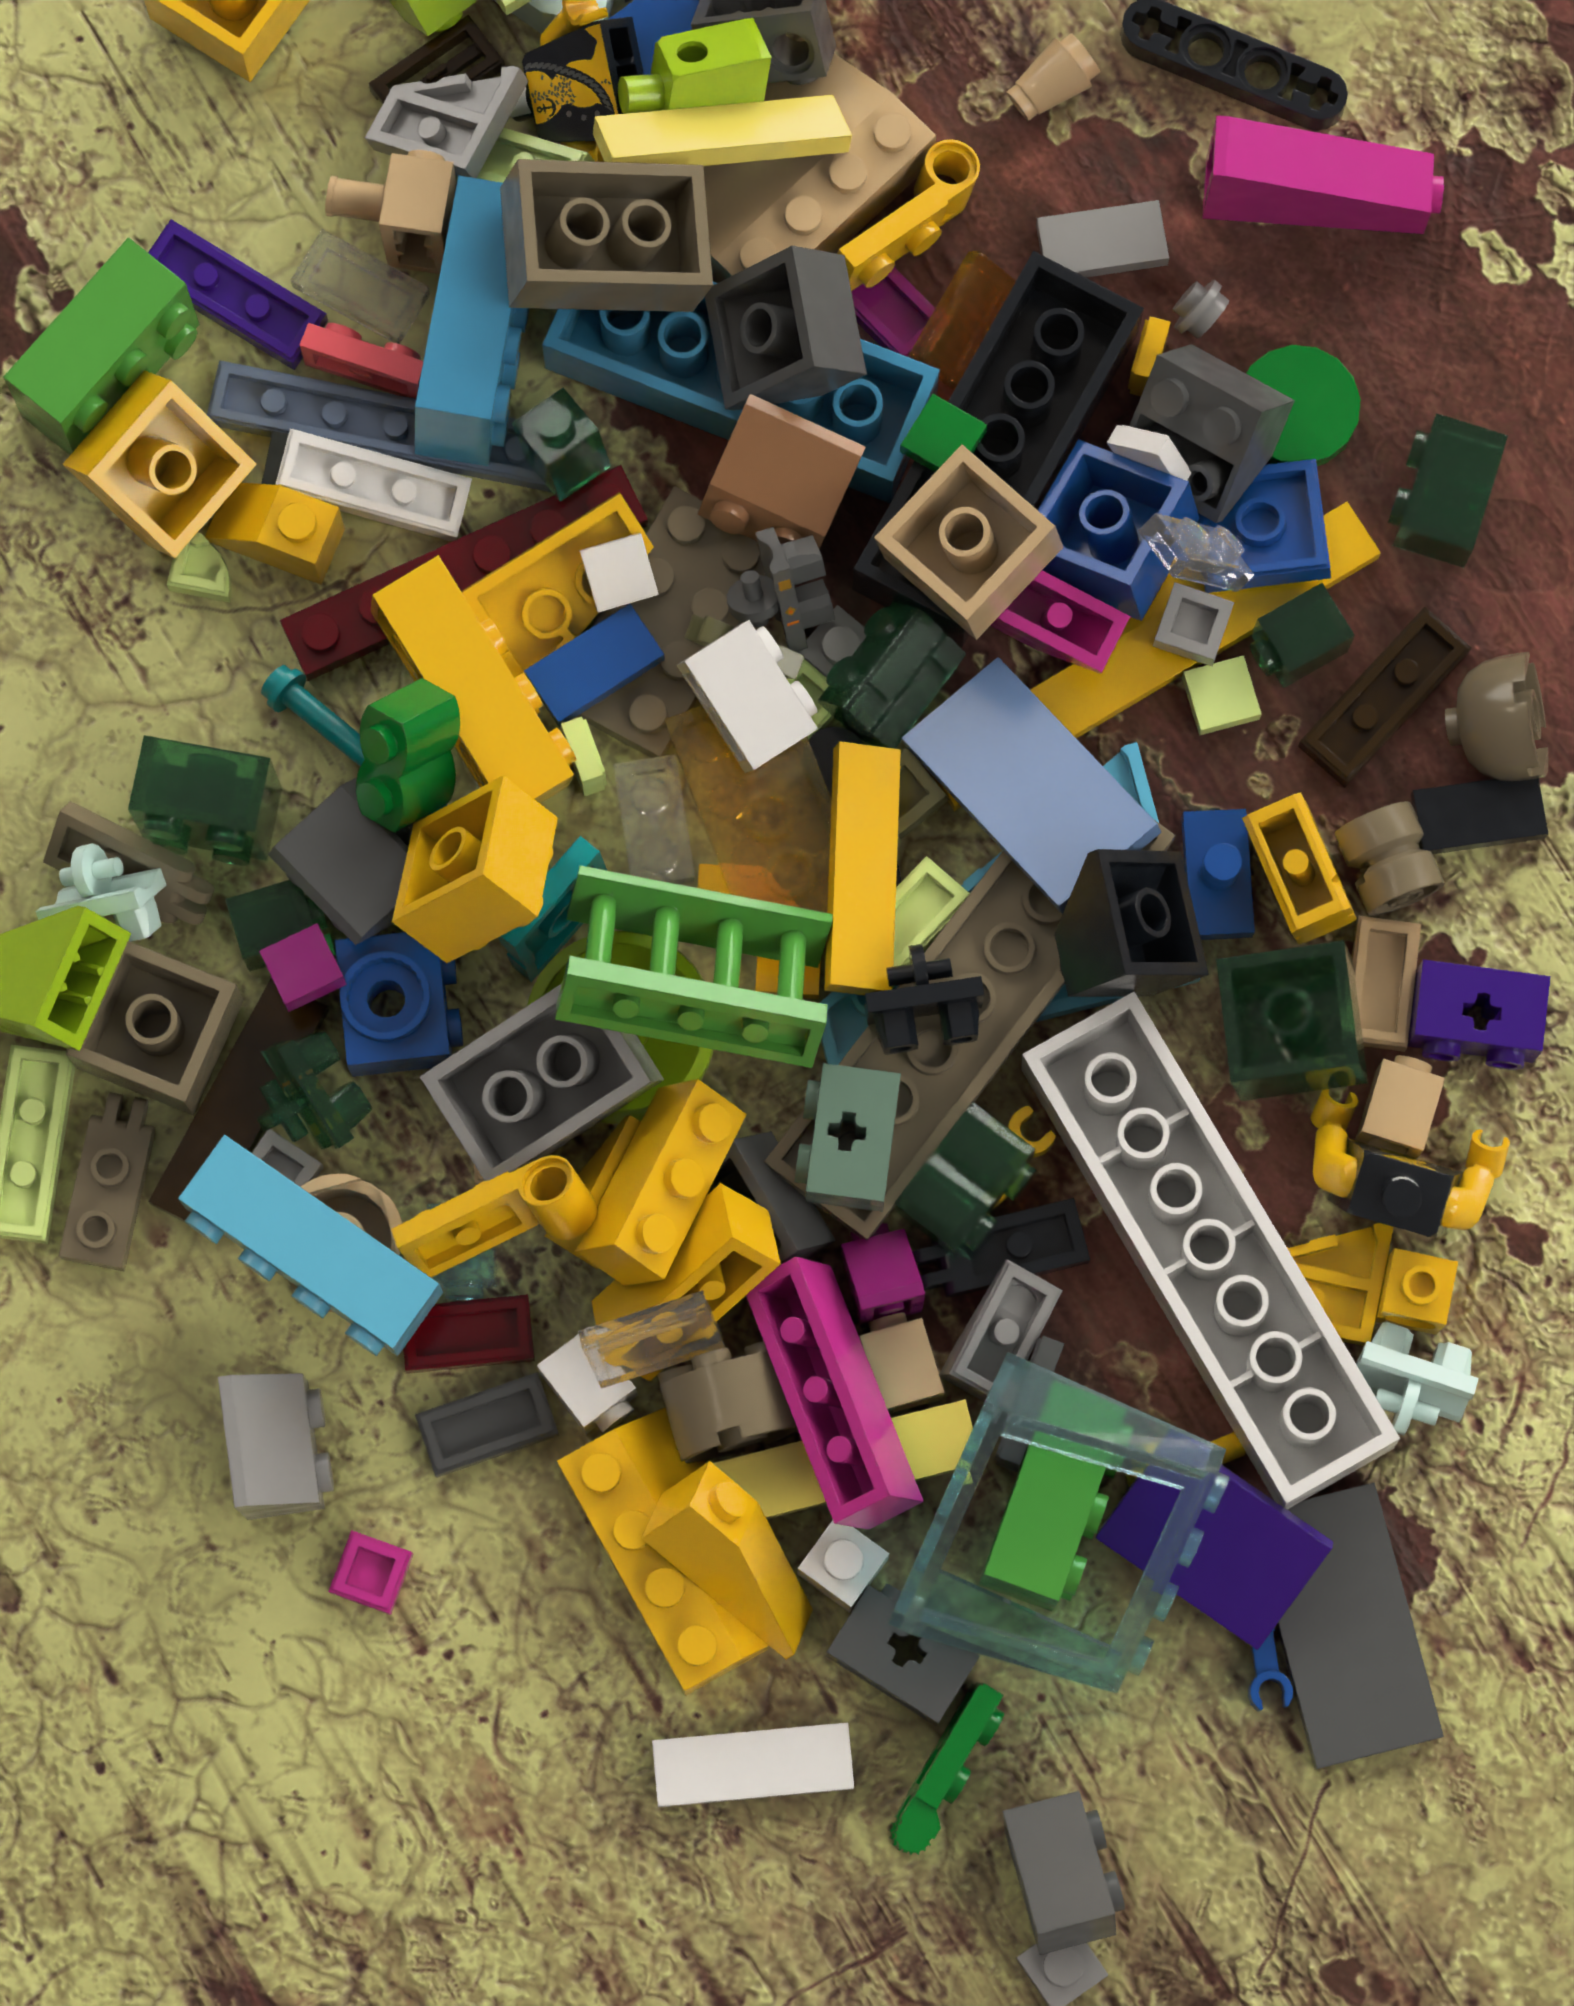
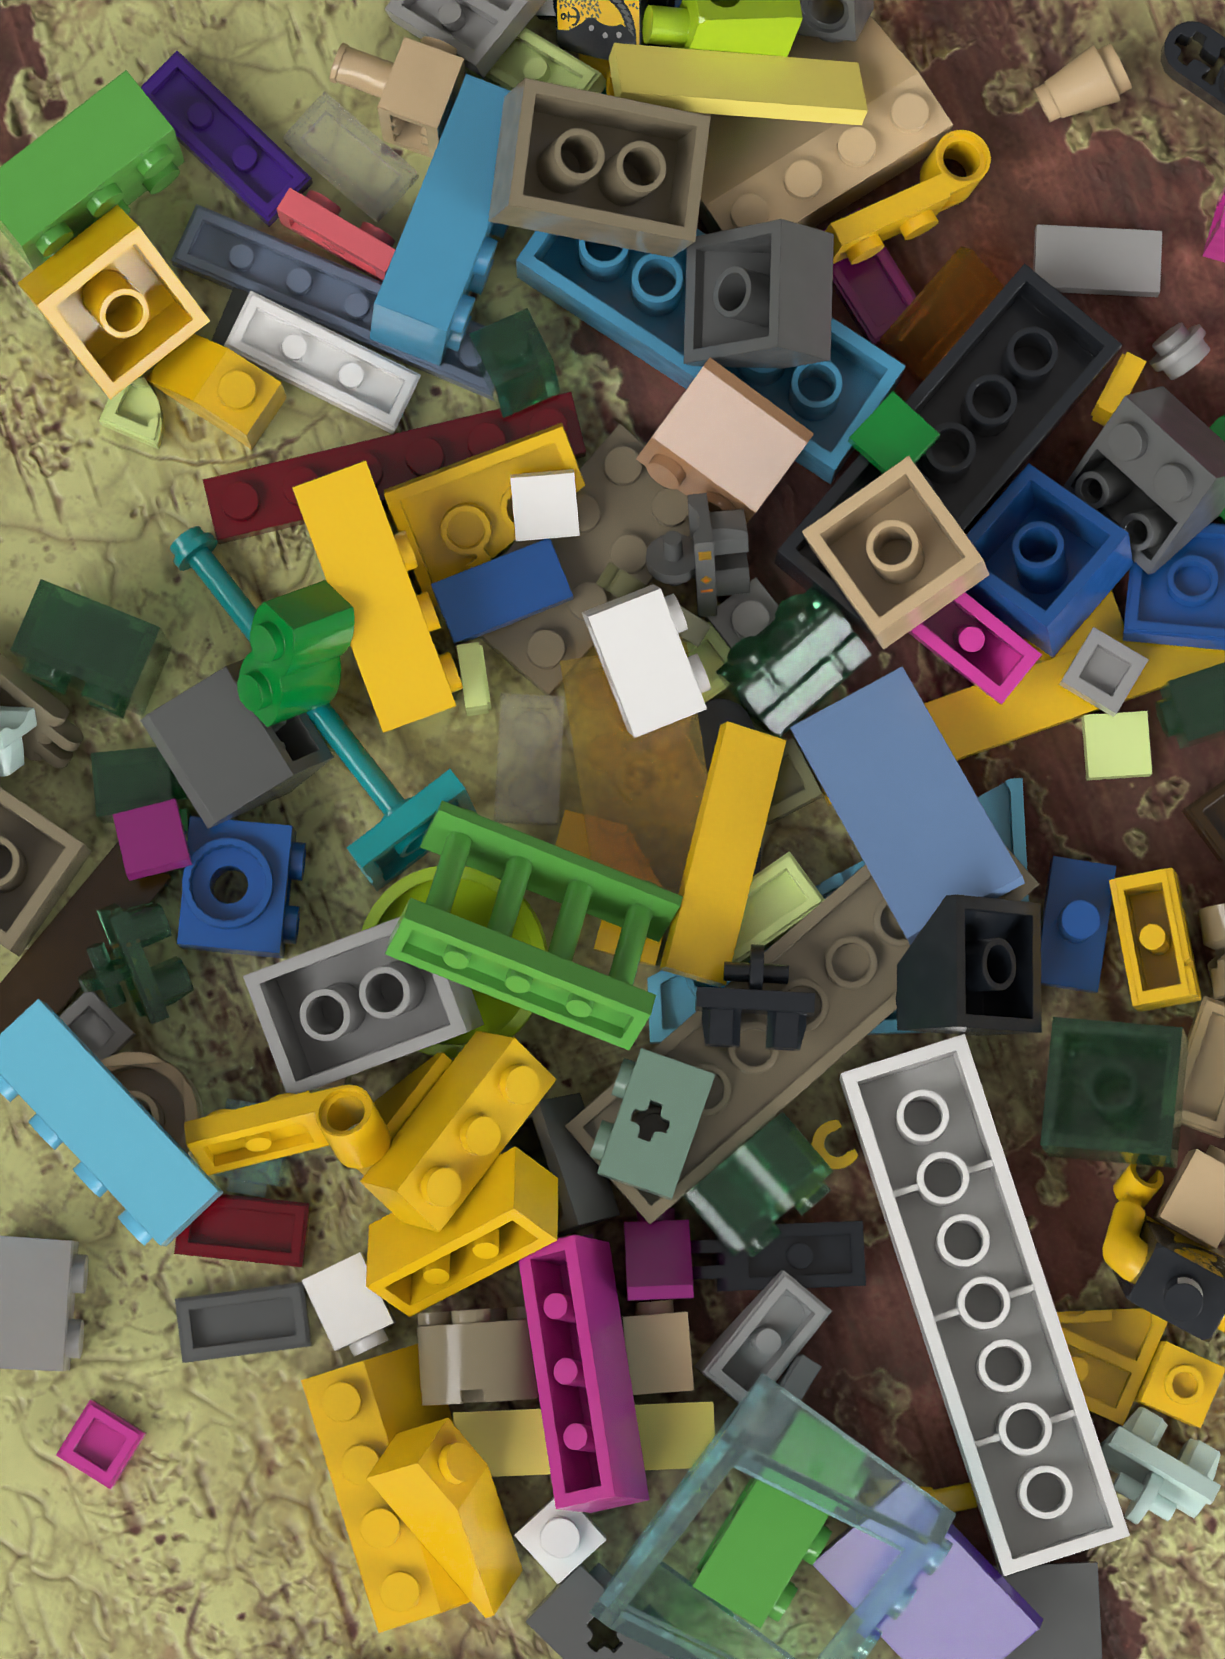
camera: 10 degrees right, 5 degrees up
yellow brick [392,775,558,963] -> none
clear tile [578,1290,725,1389] -> none
white tile [1107,425,1191,481] -> none
clear plate [1138,513,1255,592] -> none

